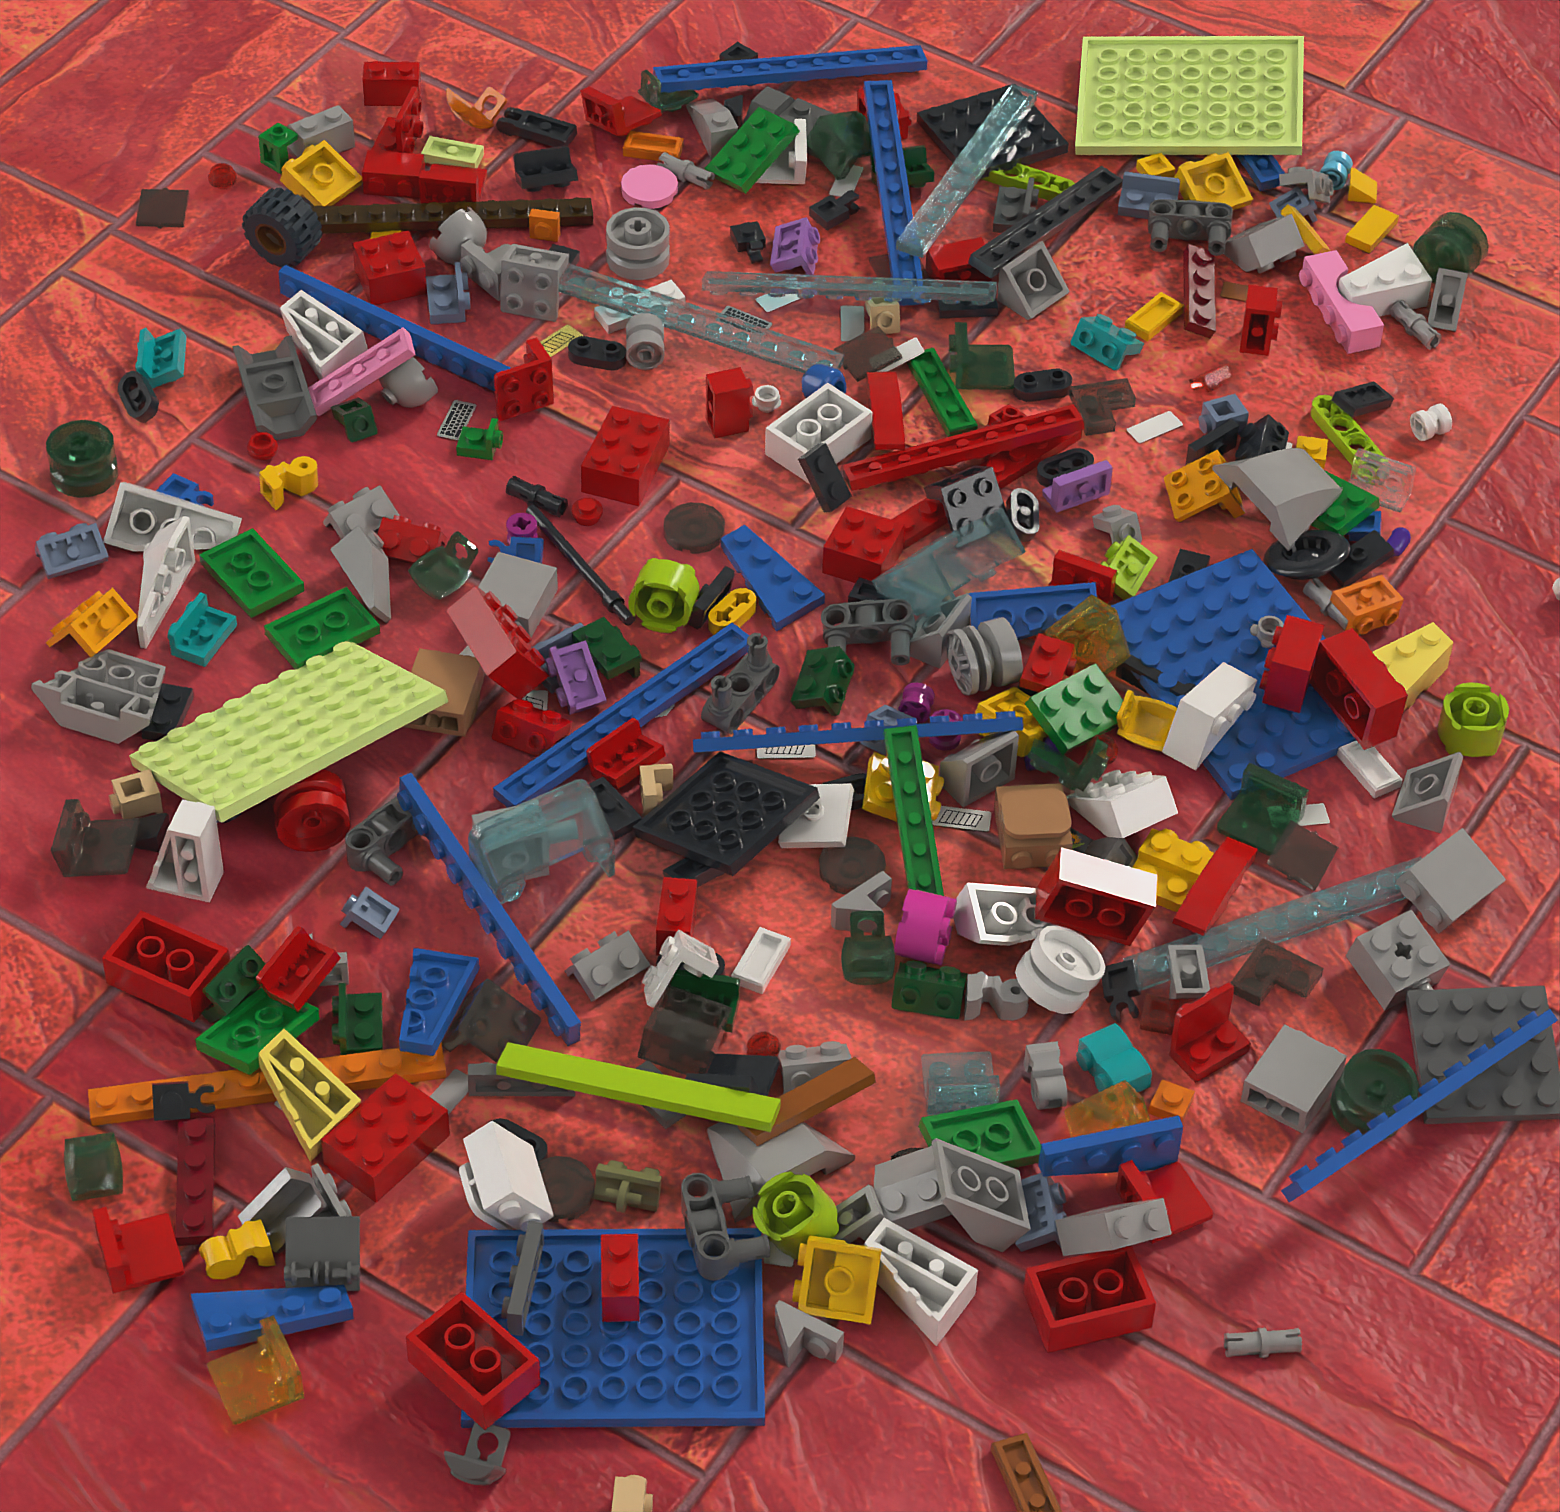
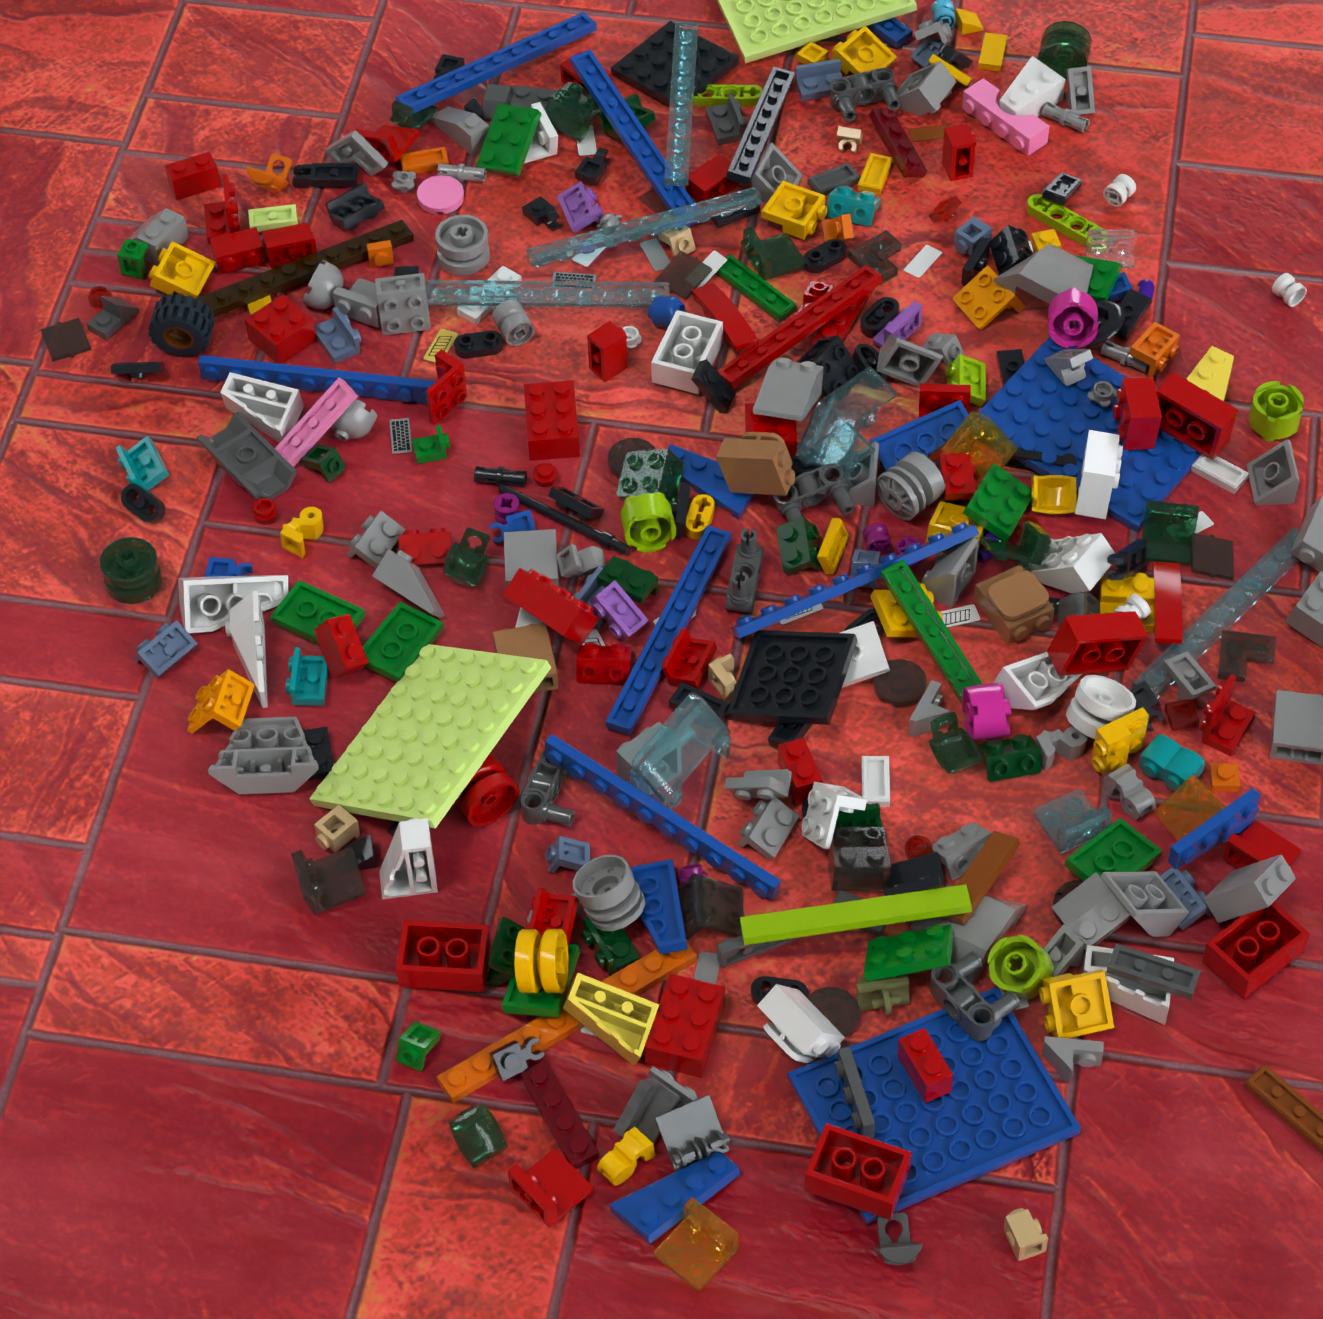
camera: 20 degrees left, 5 degrees up
none -> dark grey slope [87,296,139,341]
none -> black plate [111,361,165,378]
none -> red brick [313,614,369,679]
none -> light grey plate [325,130,388,176]
none -> light grey plate [391,171,416,193]
none -> green bracket [396,1021,441,1071]
none -> yellow wheel [514,929,569,994]
none -> black plate [548,487,605,521]
none -> light grey leg [556,544,606,578]
none -> light grey wheel [572,855,645,931]
none -> light grey plate [597,214,622,234]
none -> clear green bracket [616,449,684,505]
none -> magenta plate [677,864,707,886]
none -> medium nougat brick [716,432,795,496]
none -> light grey bracket [724,769,792,800]
none -> light grey slope [753,358,823,421]
none -> yellow plate [761,181,827,240]
none -> dark grey tile [808,162,860,196]
none -> yellow tile [817,518,849,574]
none -> orange bracket [821,214,854,242]
none -> tan tile [837,126,863,154]
none -> green plate [863,924,954,982]
none -> light grey slope [876,334,943,388]
none -> black plate [938,43,973,70]
none -> light grey slope [1044,349,1093,386]
none -> dark pink brick [1048,288,1098,348]
none -> yellow plate [1091,707,1149,776]
none -> dark grey plate [1106,943,1201,1000]
none -> black hinge [1107,539,1148,581]
none -> white wheel [1113,593,1151,619]

